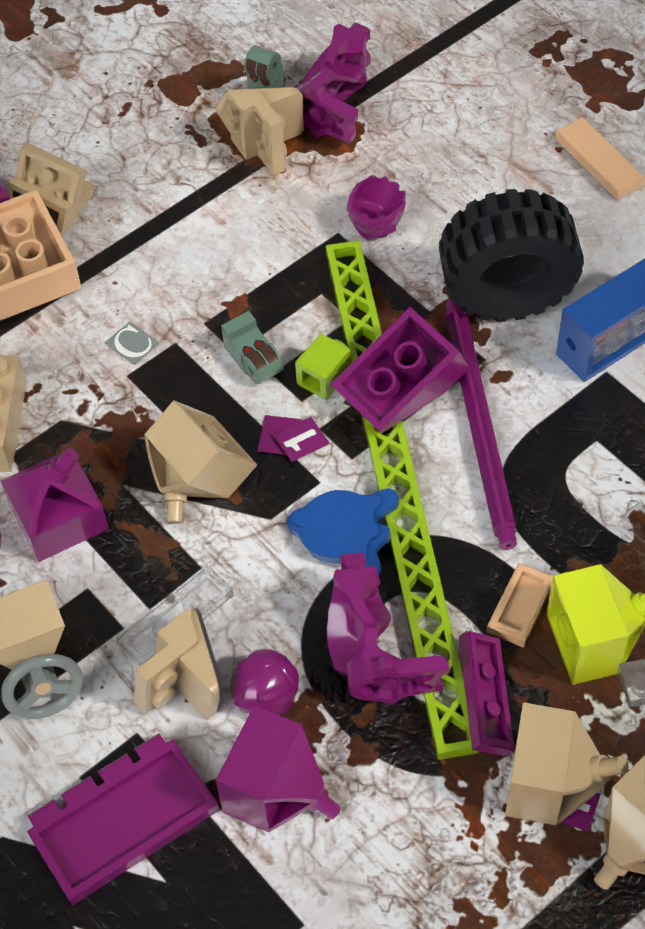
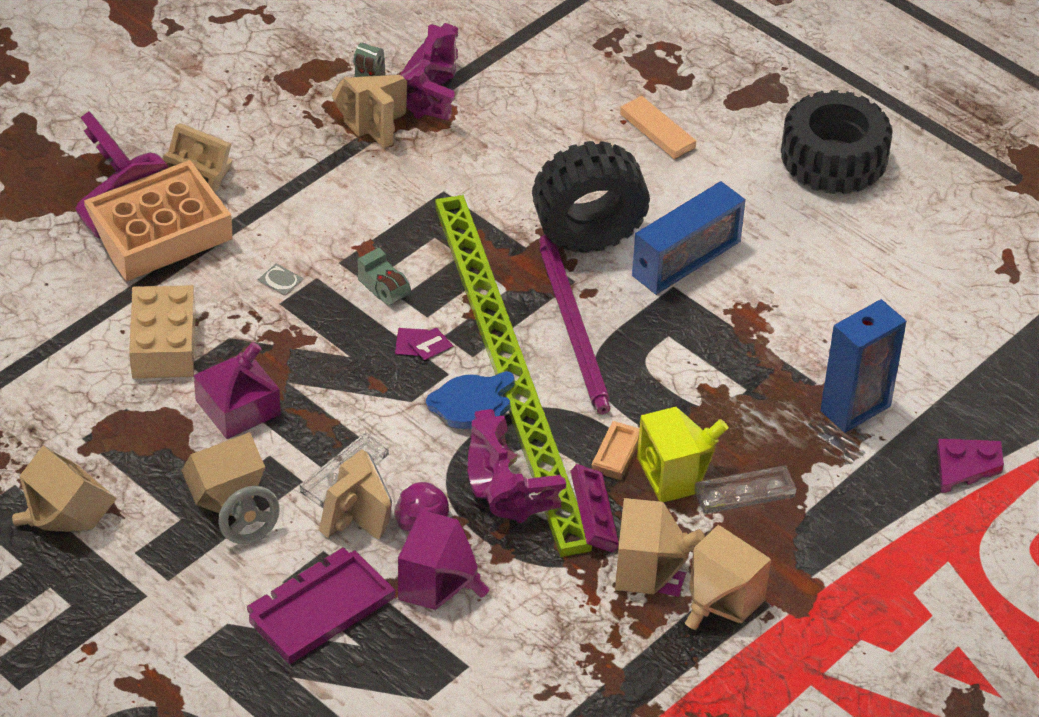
camera: 10 degrees left, 10 degrees down
tan piece [144,400,257,523] -> none
lime brick [295,333,351,400] -> none
magenta slope [331,307,469,434] -> none
magenta hair [347,175,406,241] -> none

